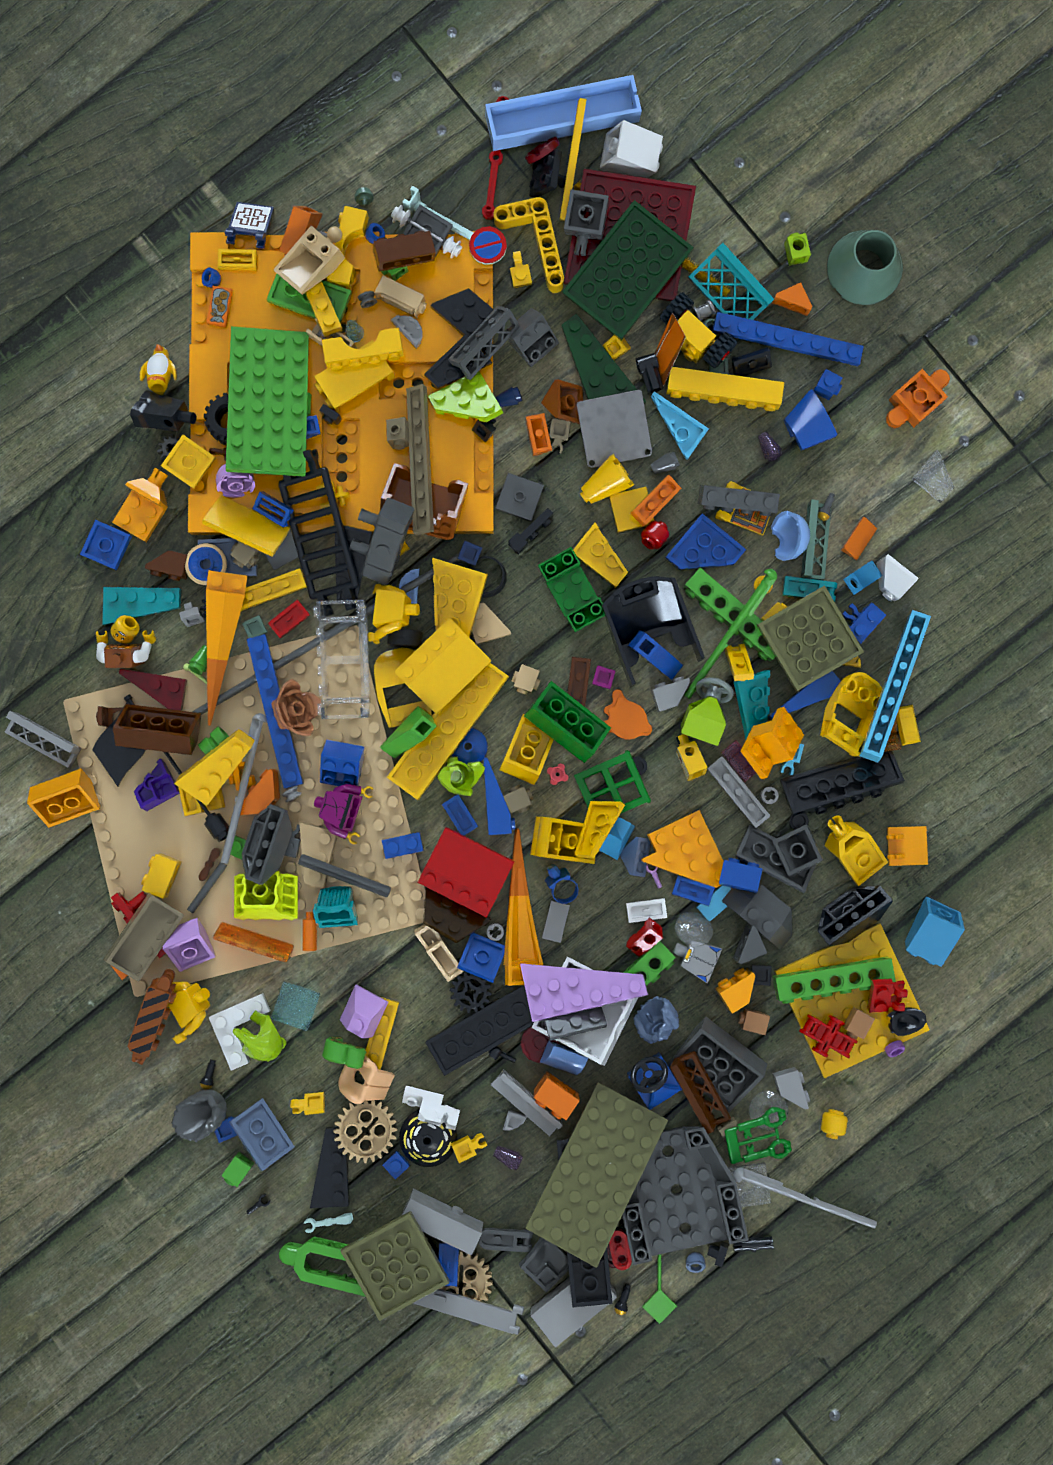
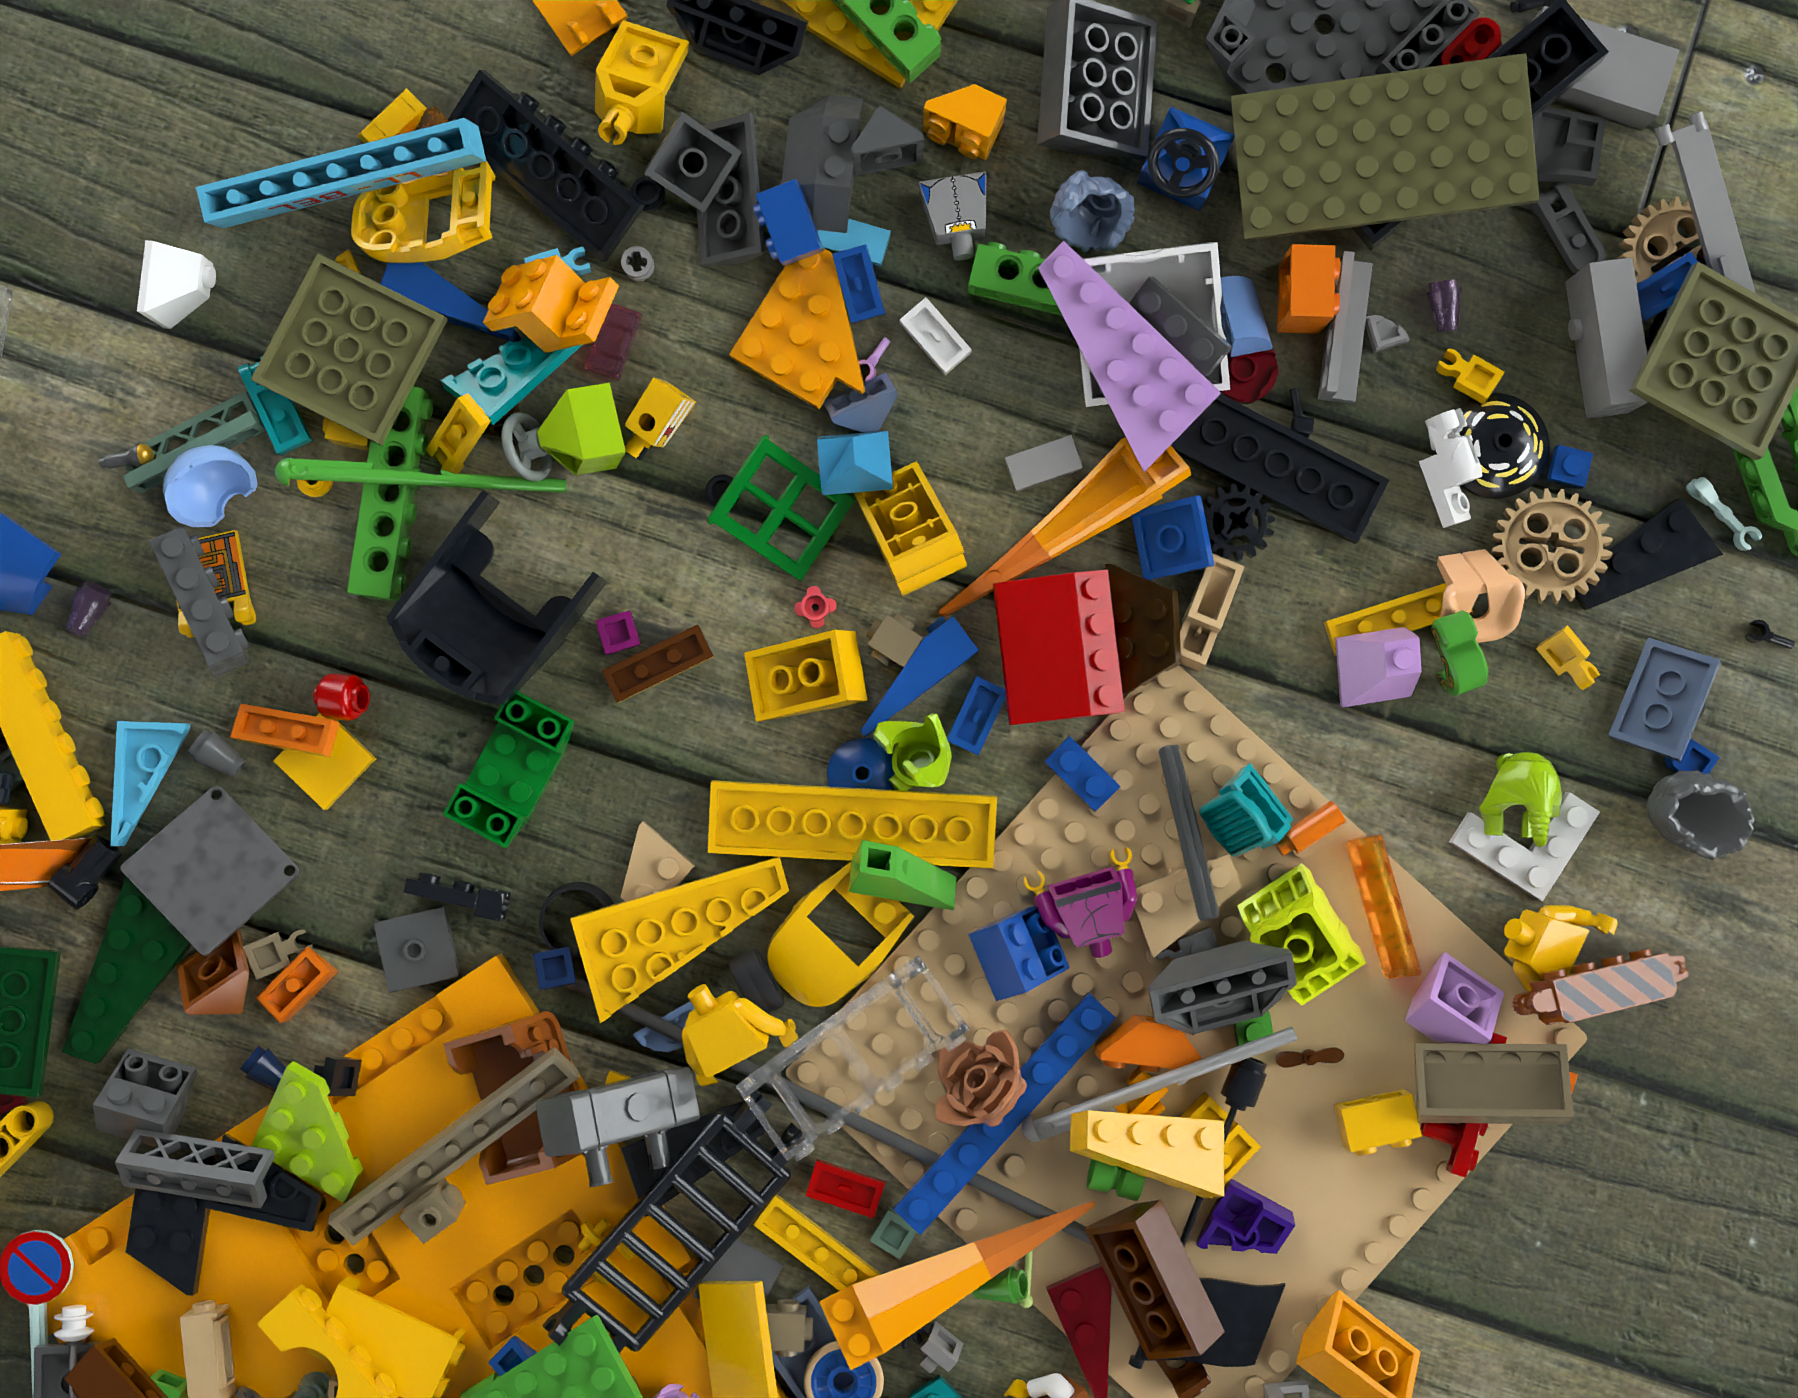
camera: 125 degrees left, 0 degrees up
dark grey bar [187,862,227,913] -> none
black piece [200,1059,216,1090] -> none
bright green brick [222,1152,254,1187] -> none
blue tile [252,491,294,527] -> none
clear light blue tile [271,981,321,1031] -> none
light grey bush [282,786,302,803] -> none
black plate [319,404,342,425] -> none
light grey tile [391,315,423,349] -> none
yellow slope [394,618,491,714] -> none
light grey bush [487,923,504,941] -> none
yellow plate [510,251,532,288] -> none
tan brick [512,664,541,695] -> none
green slope [524,681,611,763] -> none
blue piece [545,864,579,904] -> none
yellow wing [573,523,628,588] -> none
yellow wing [574,801,625,858] -> none
yellow cone [580,454,635,504] -> none
yellow slope [602,335,631,360] -> none
orange tile [603,689,652,740] -> none
red leg [626,917,663,956] -> none
blue slope [628,630,683,680] -> none
light grey slope [651,676,690,712] -> none
blue plate [665,513,746,570] -> none
reddish brown fence [670,1051,731,1134] -> none
clear dish [675,912,713,946] -> none
light grey plate [707,756,770,828] -> none
medium nougat brick [738,1008,770,1035] -> none
black plate [751,965,772,986] -> none
orange slope [841,516,878,560] -> none
blue brick [842,603,886,644] -> none
dark azure bracket [843,560,883,595] -> none

